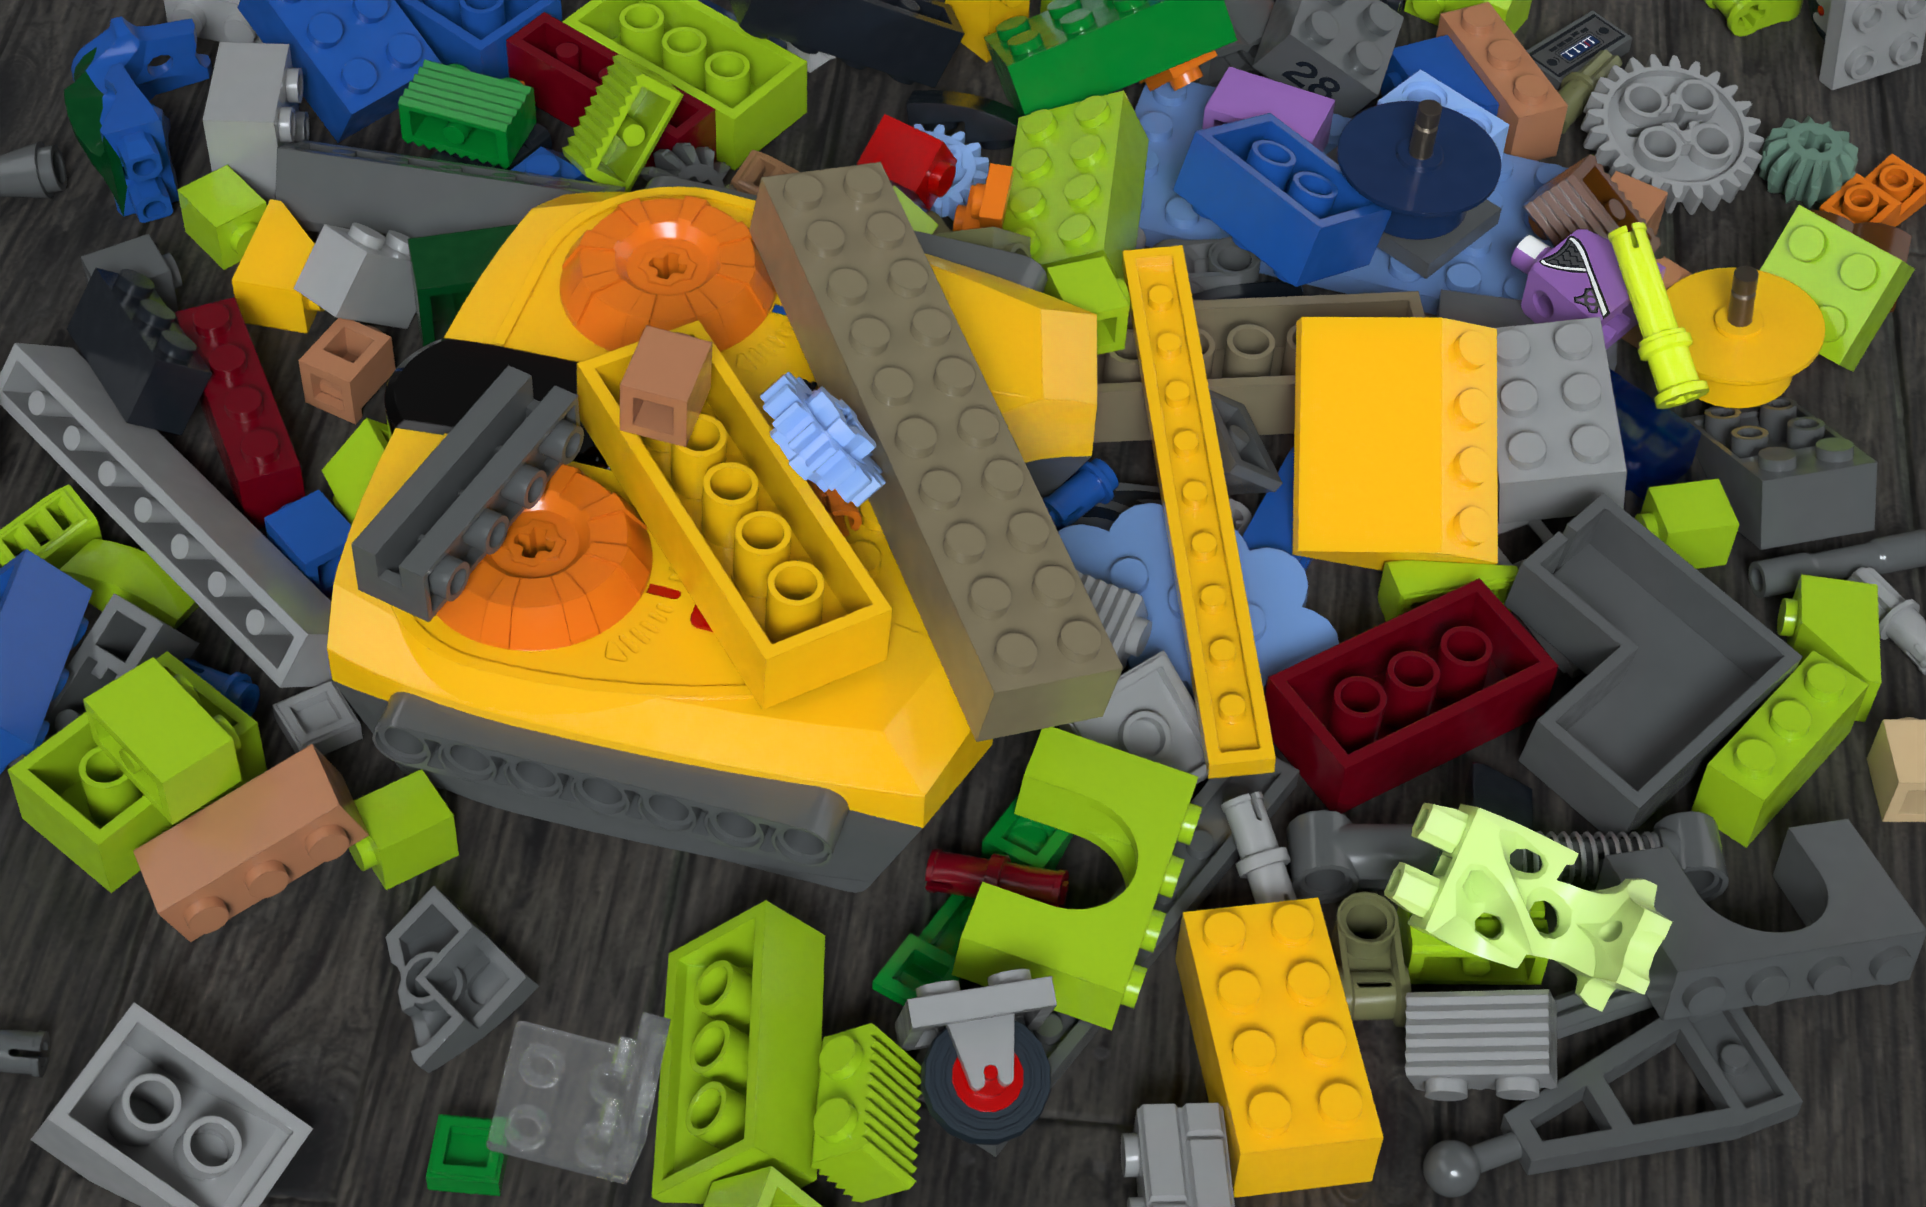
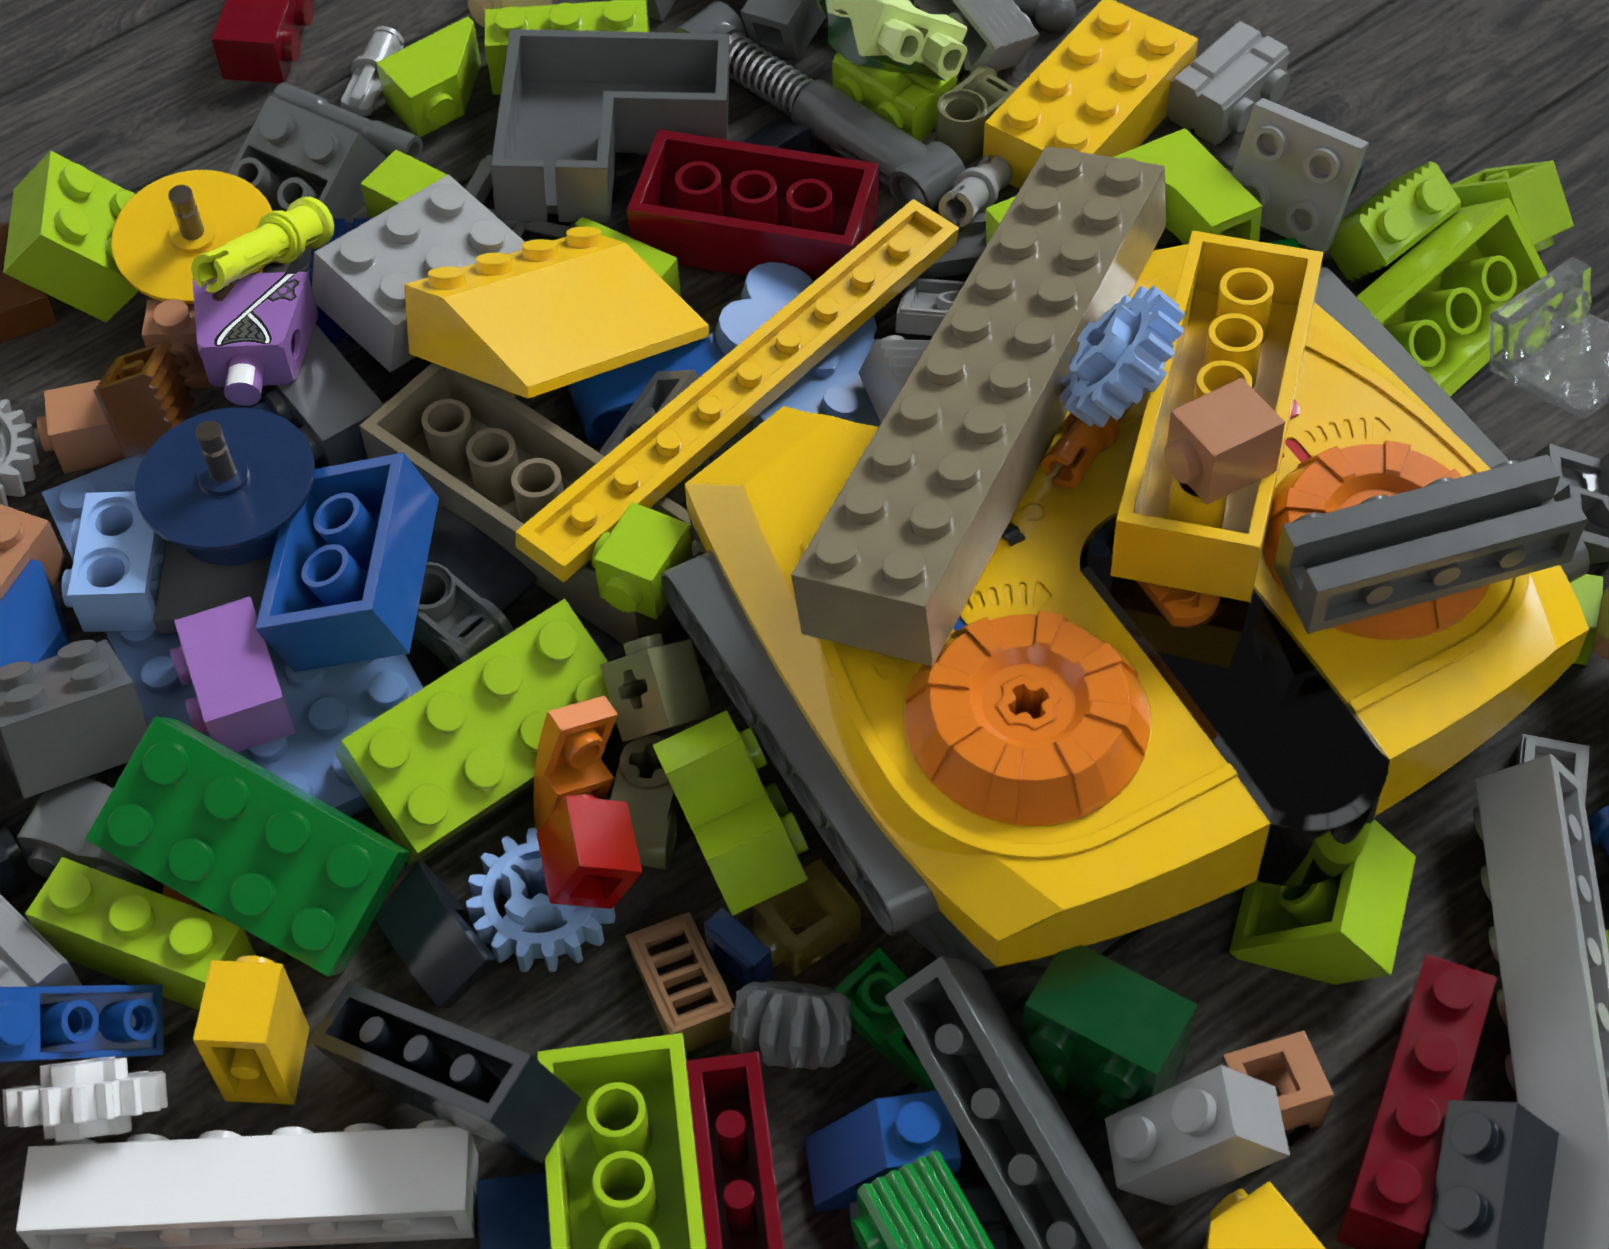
camera: 130 degrees left, 5 degrees up
blue brick [264,489,351,597] -> none
lime brick [562,54,684,192] -> none

